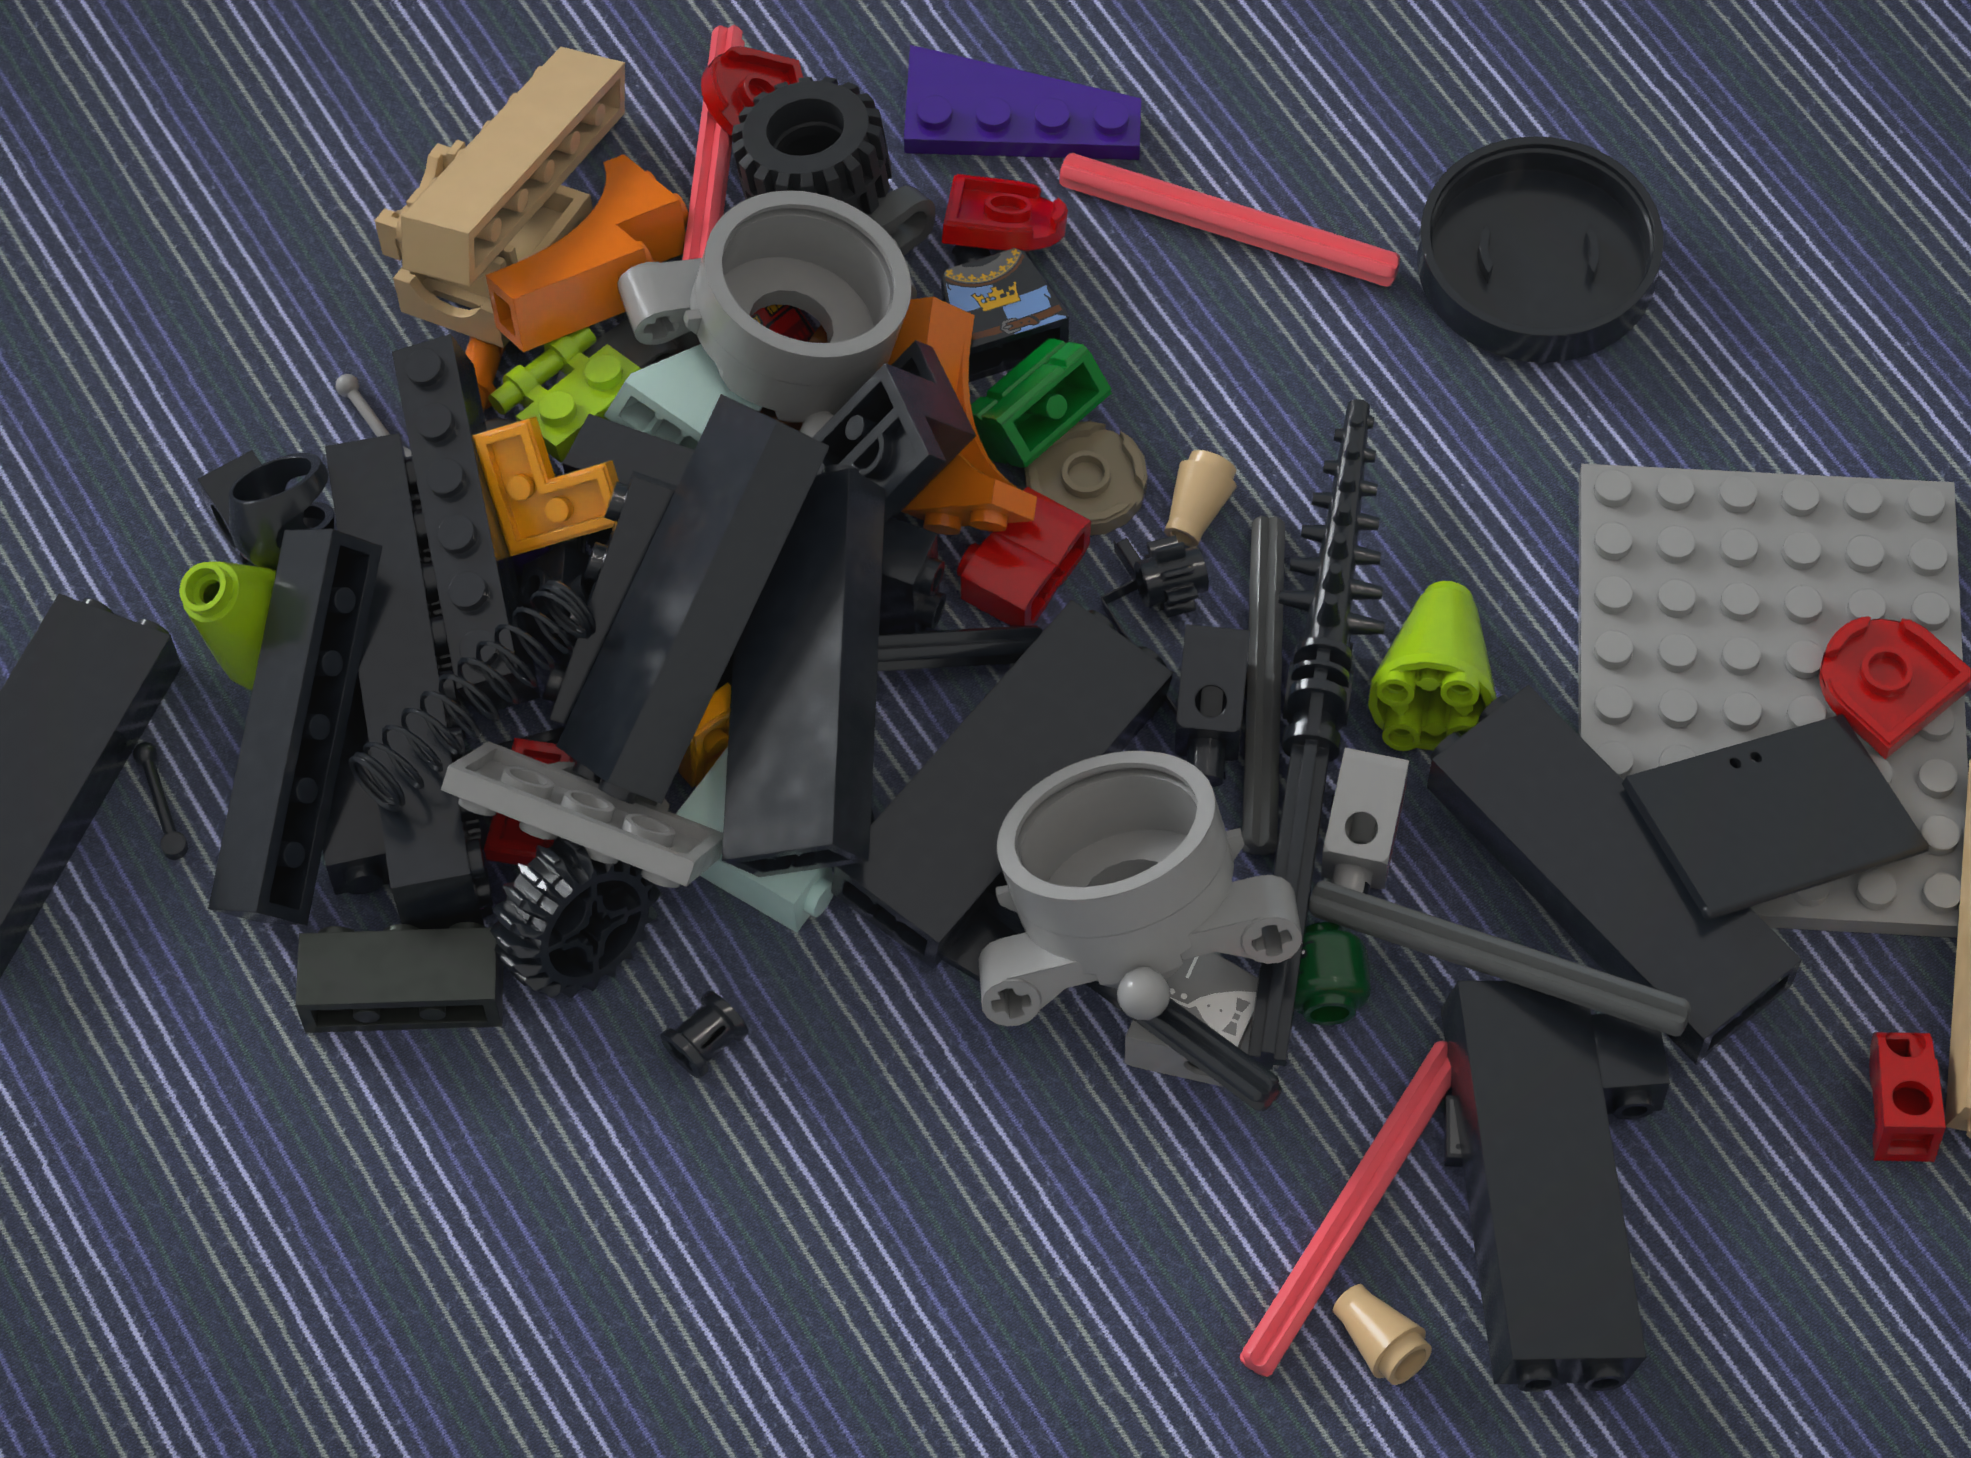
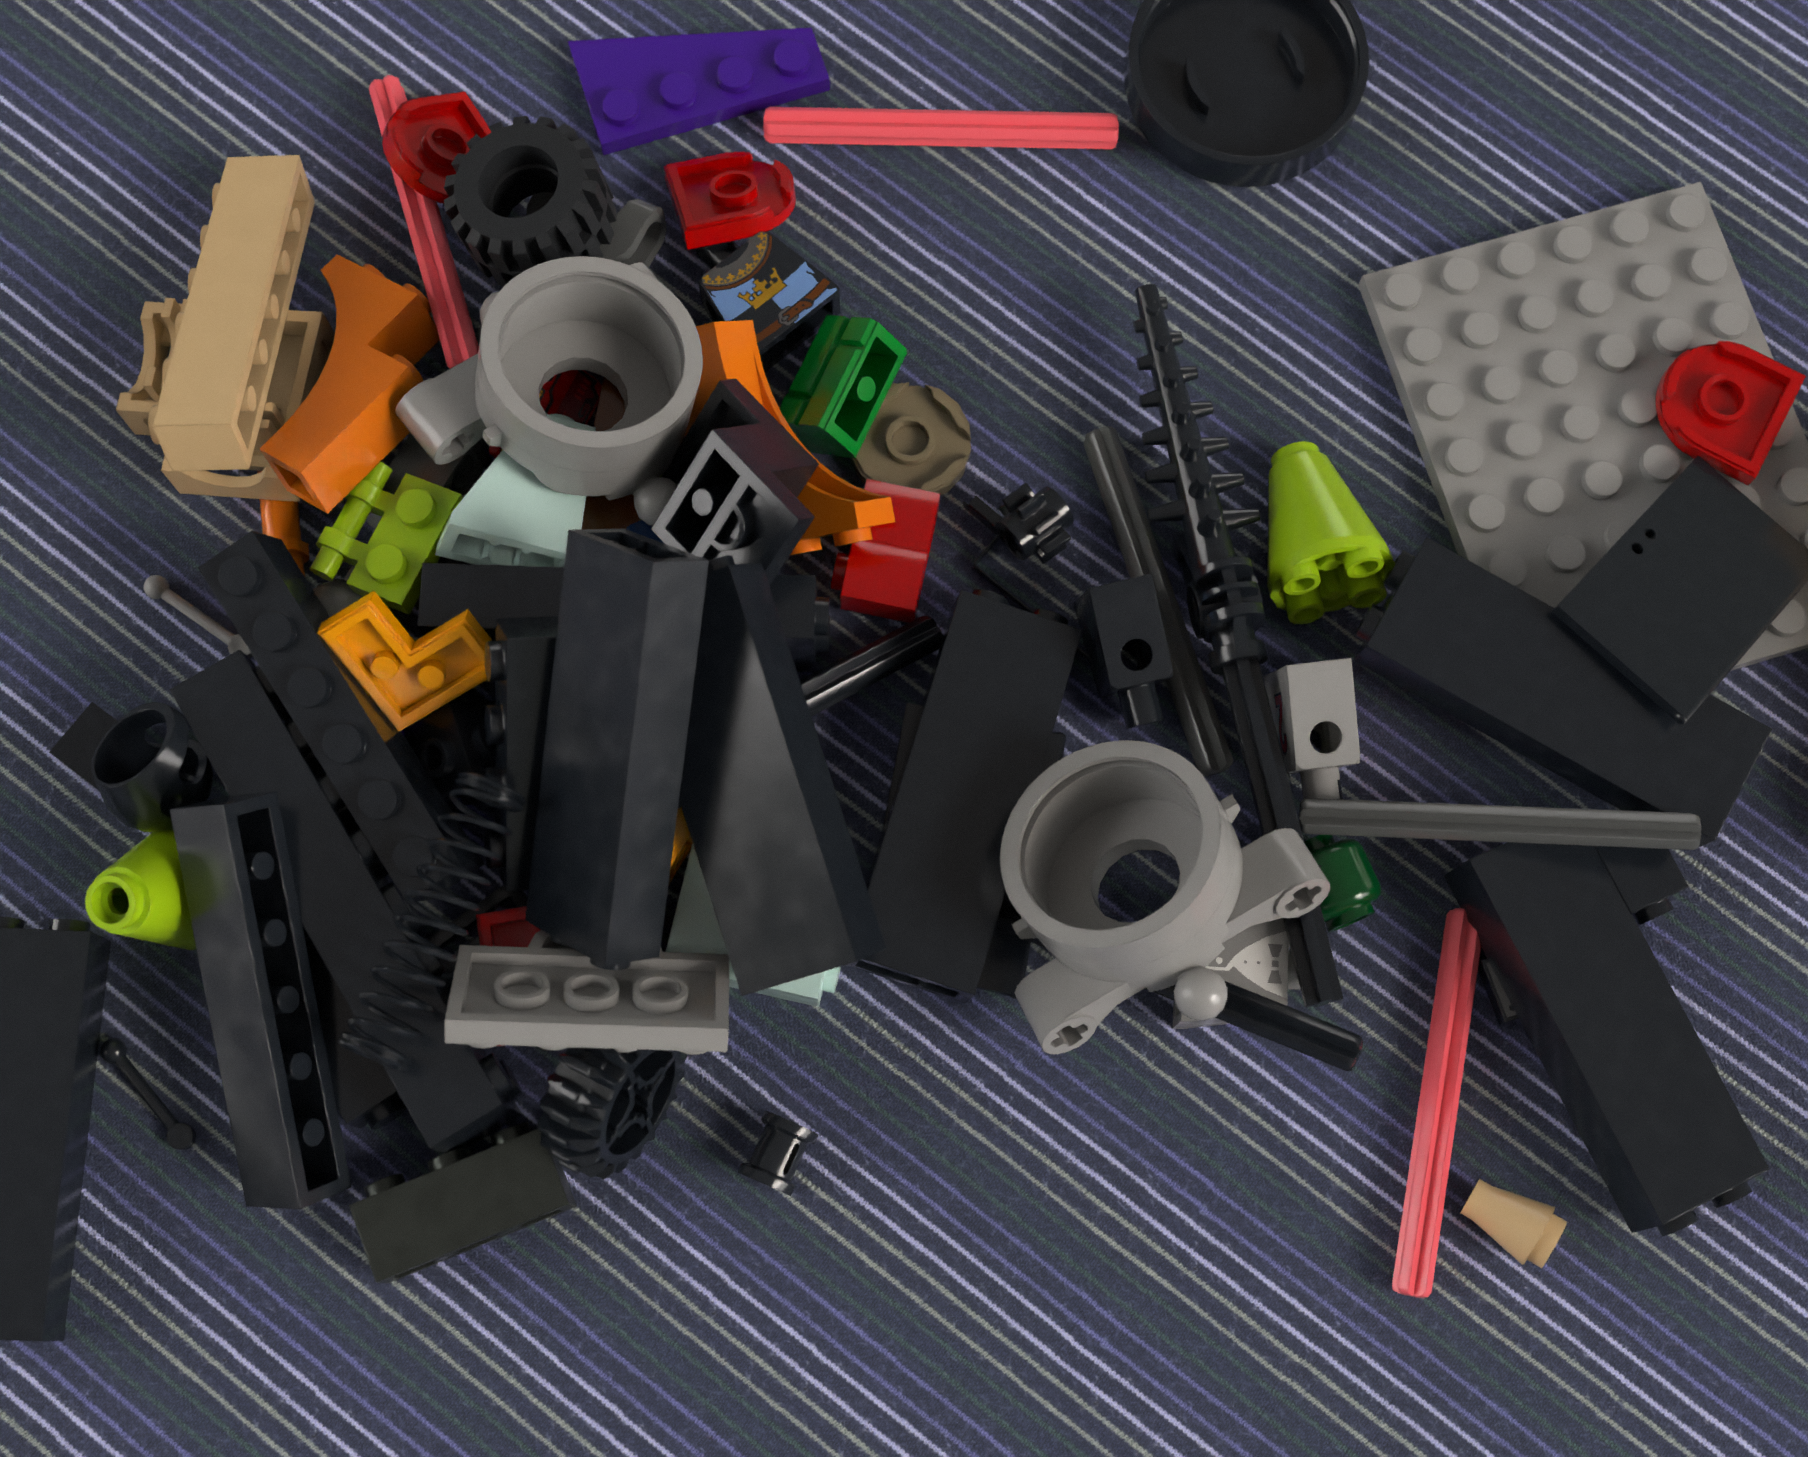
camera: 25 degrees left, 15 degrees up
tan cone [1164,450,1237,547] -> none

